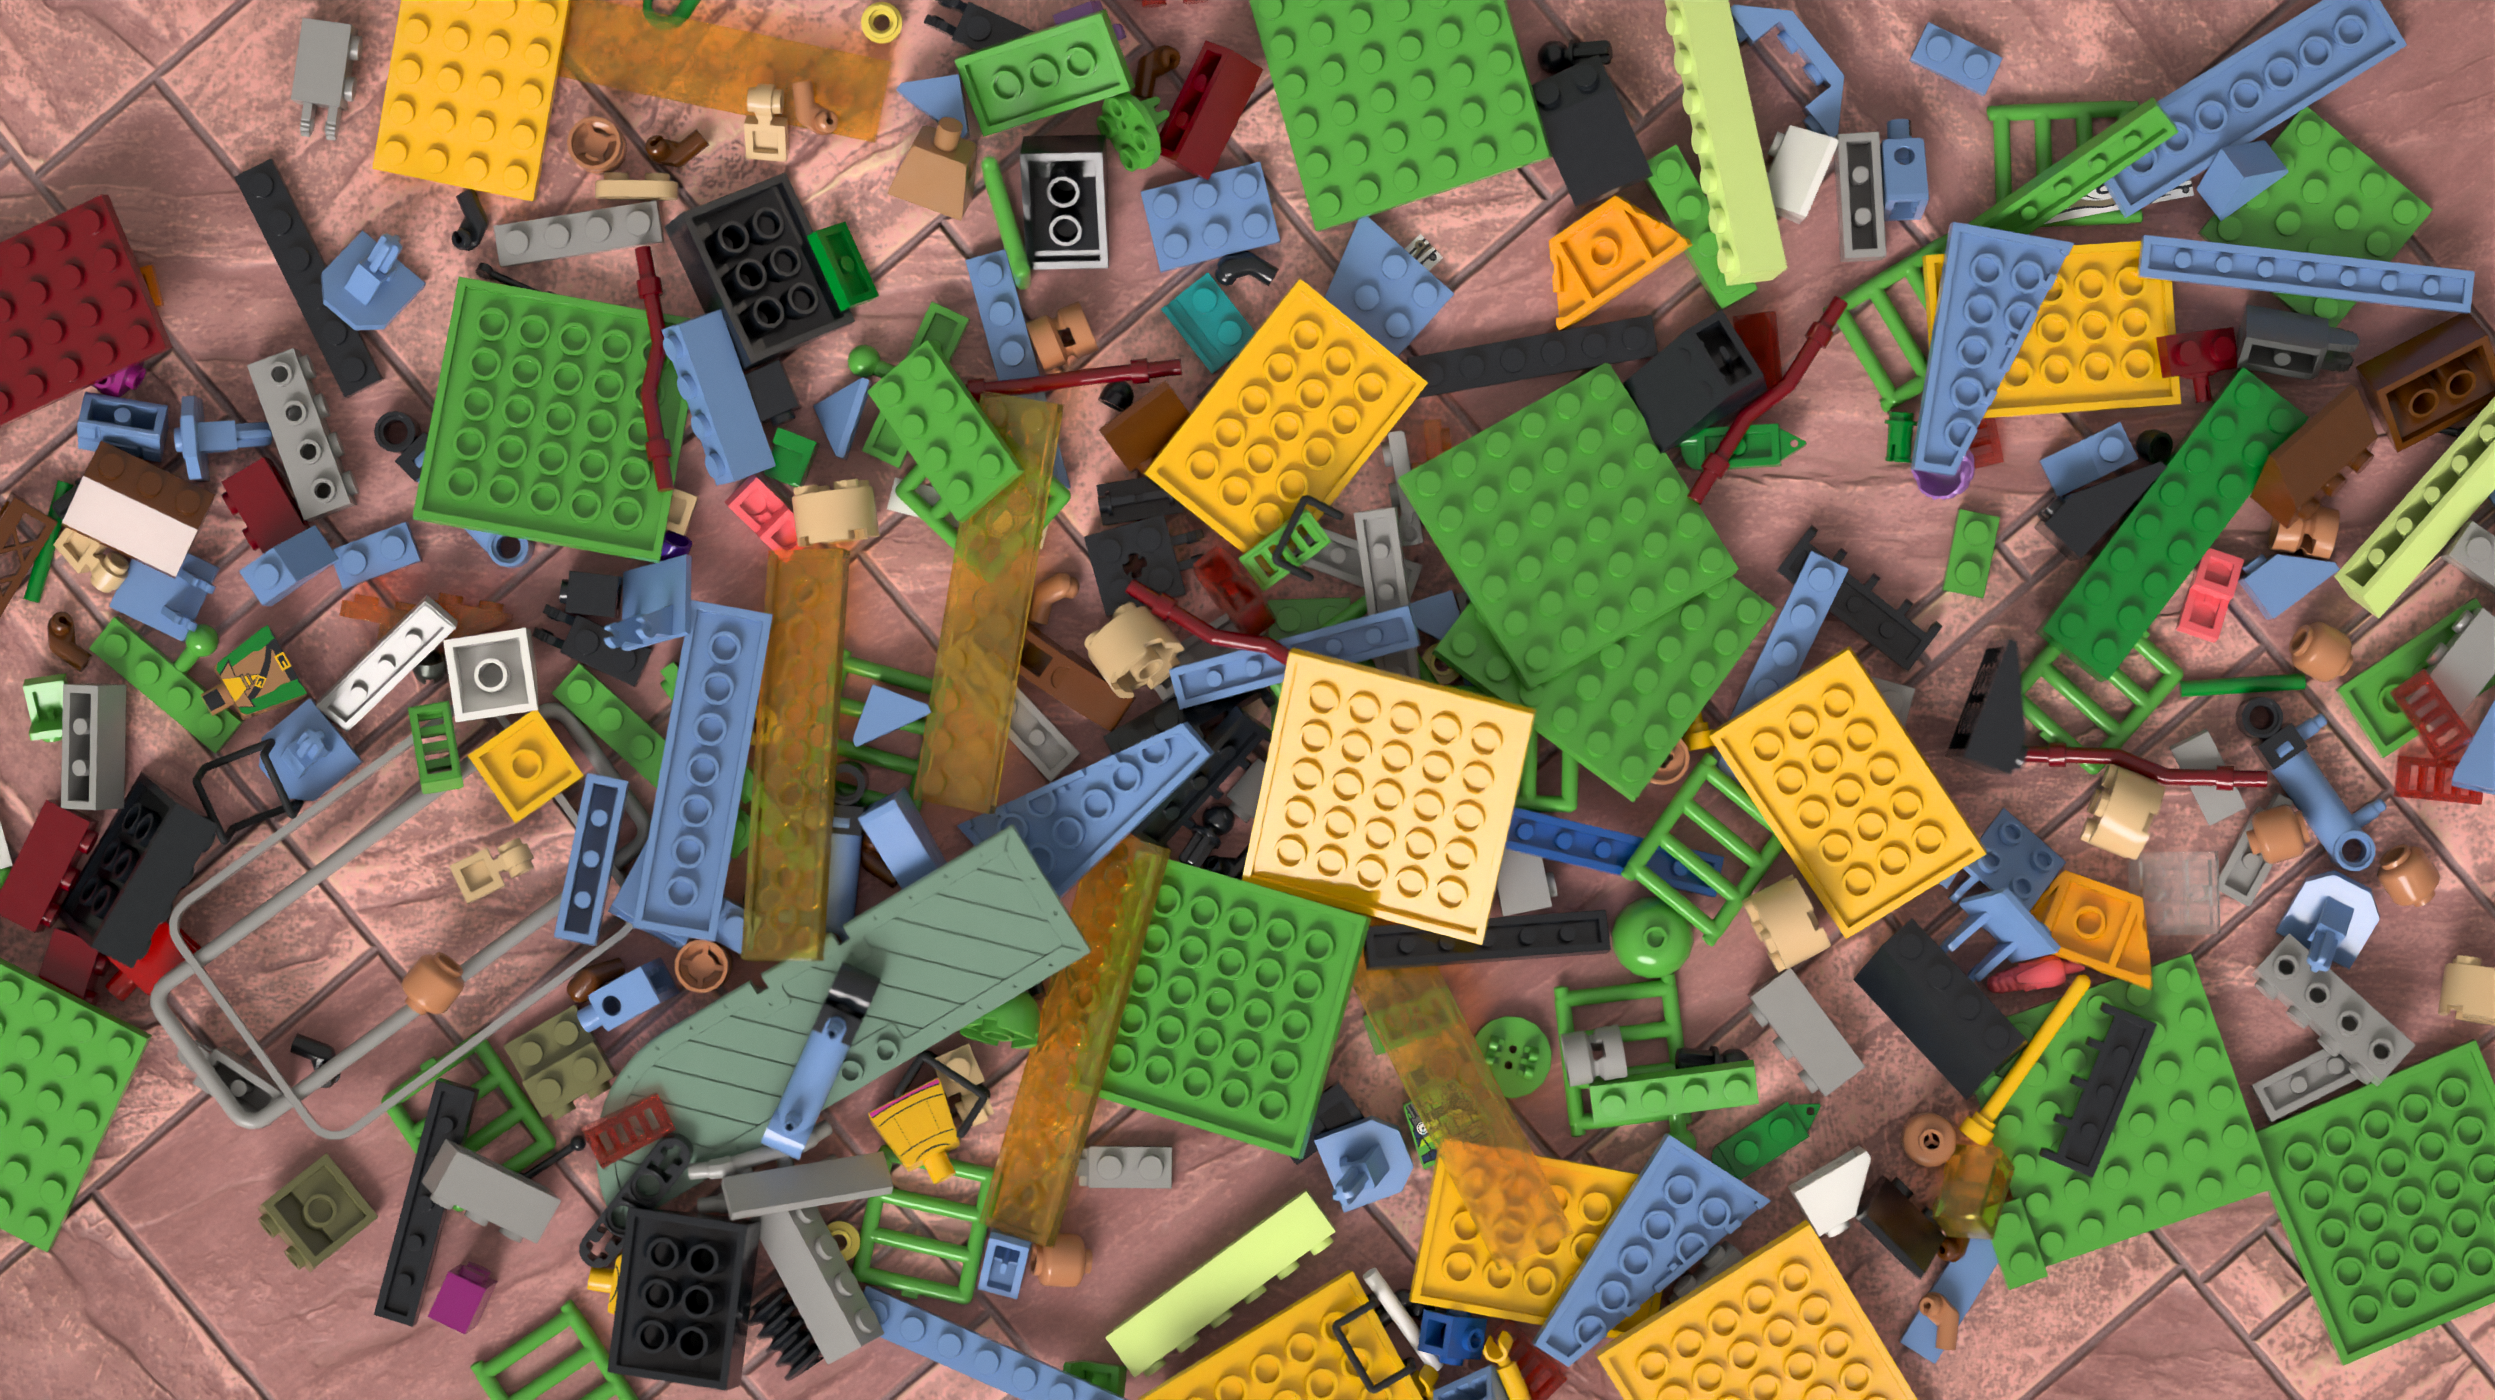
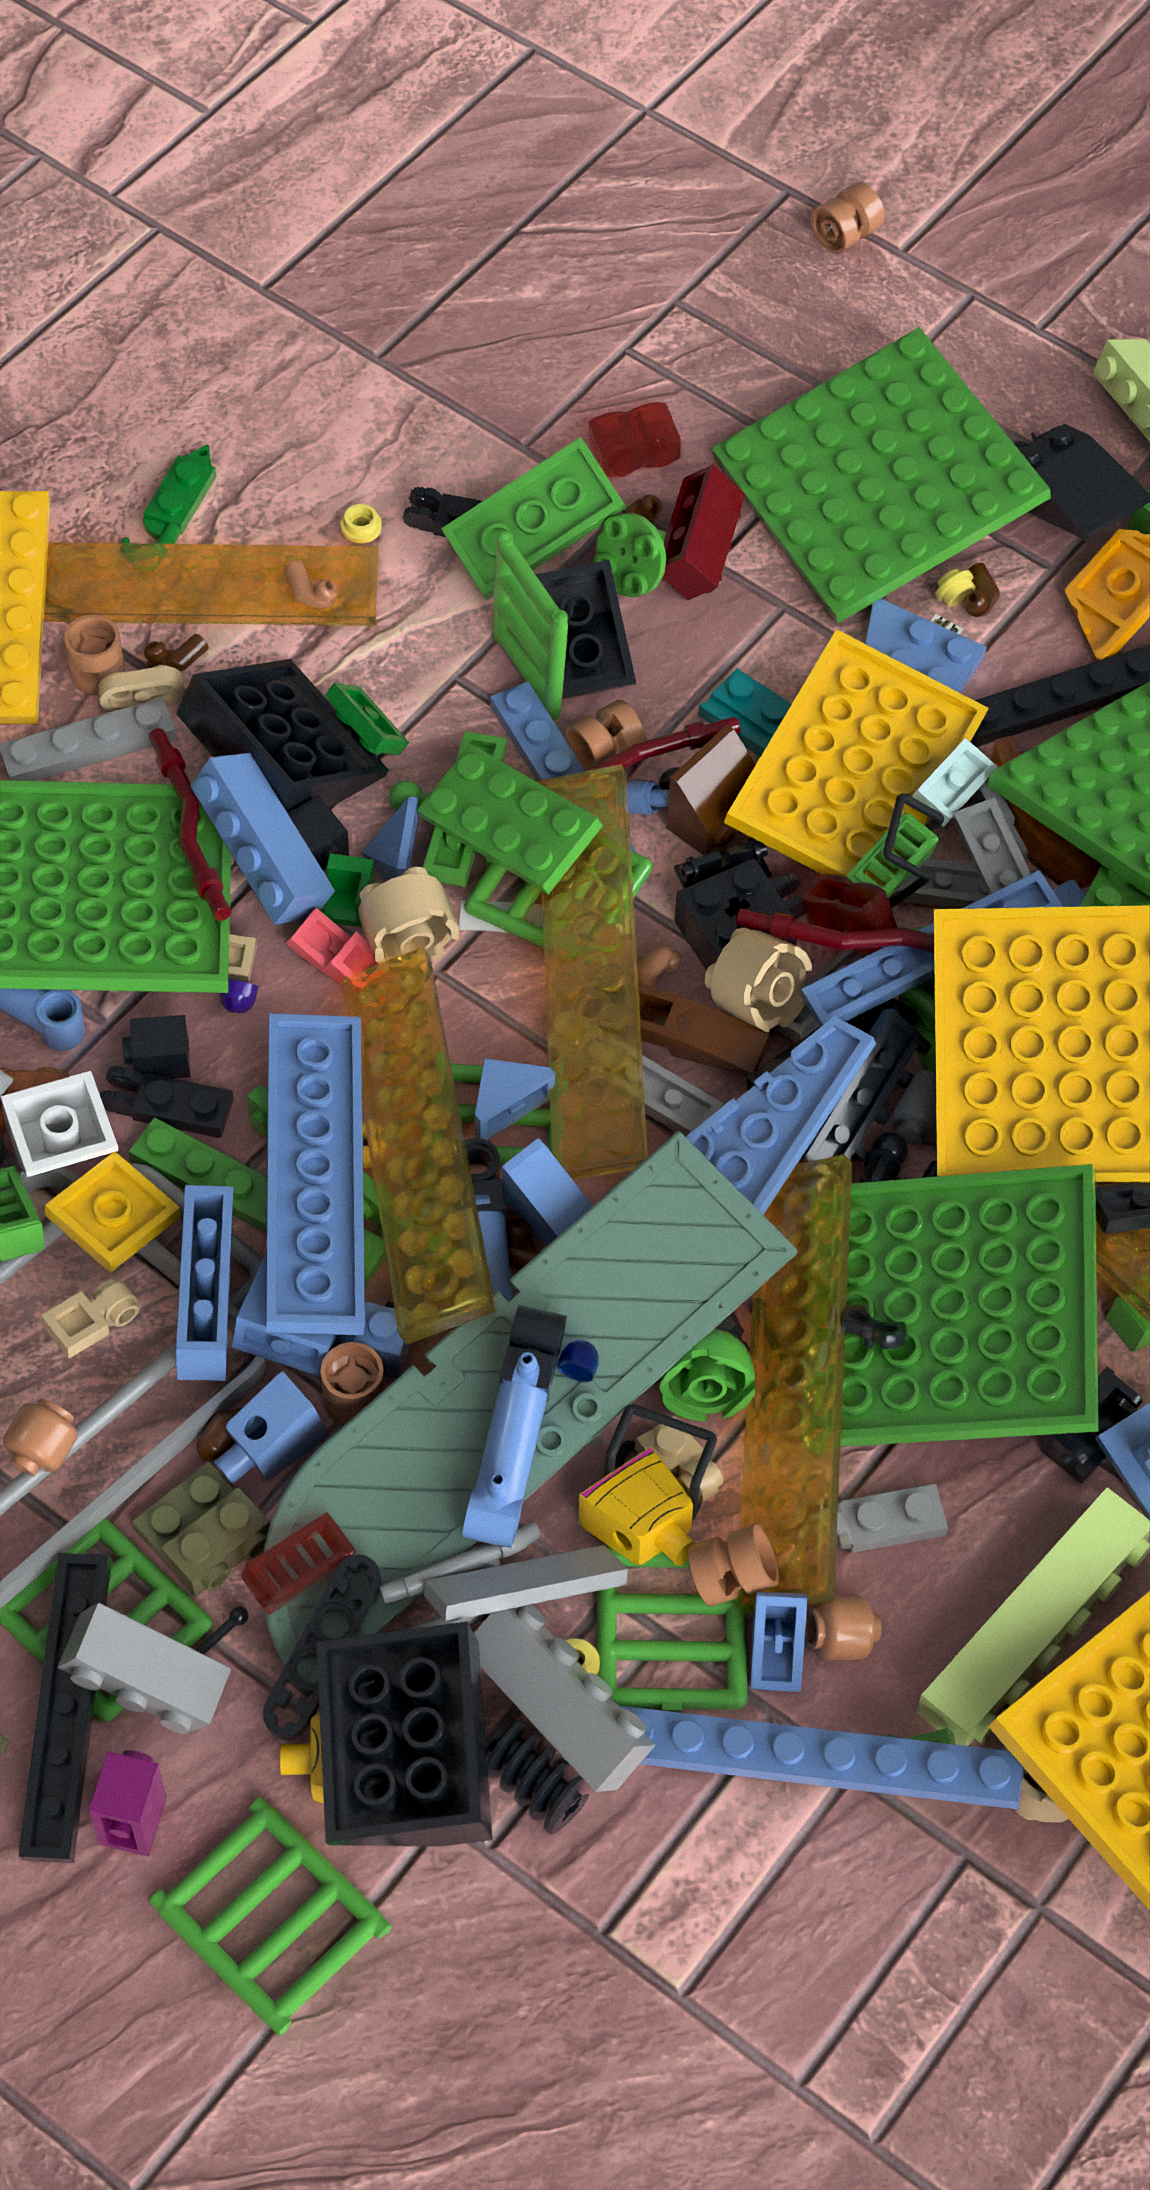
camera: 10 degrees left, 30 degrees down
medium blue plate [604,554,692,651] -> none
tan plate [744,83,789,162] -> none
medium nougat torso [888,117,977,221] -> none
medium blue slope [896,74,970,140] -> none
medium blue plate [1141,162,1281,273] -> none
black arm [1215,251,1279,287] -> none
none -> clear blue hinge [556,1340,599,1382]
none -> medium blue cylinder [617,779,669,815]
none -> nougat wheel [688,1524,779,1607]
none -> black piece [838,1305,907,1349]
none -> light aqua plate [912,738,998,827]
none -> light yellow plate [935,569,976,607]
none -> reddish brown arm [964,563,1000,617]

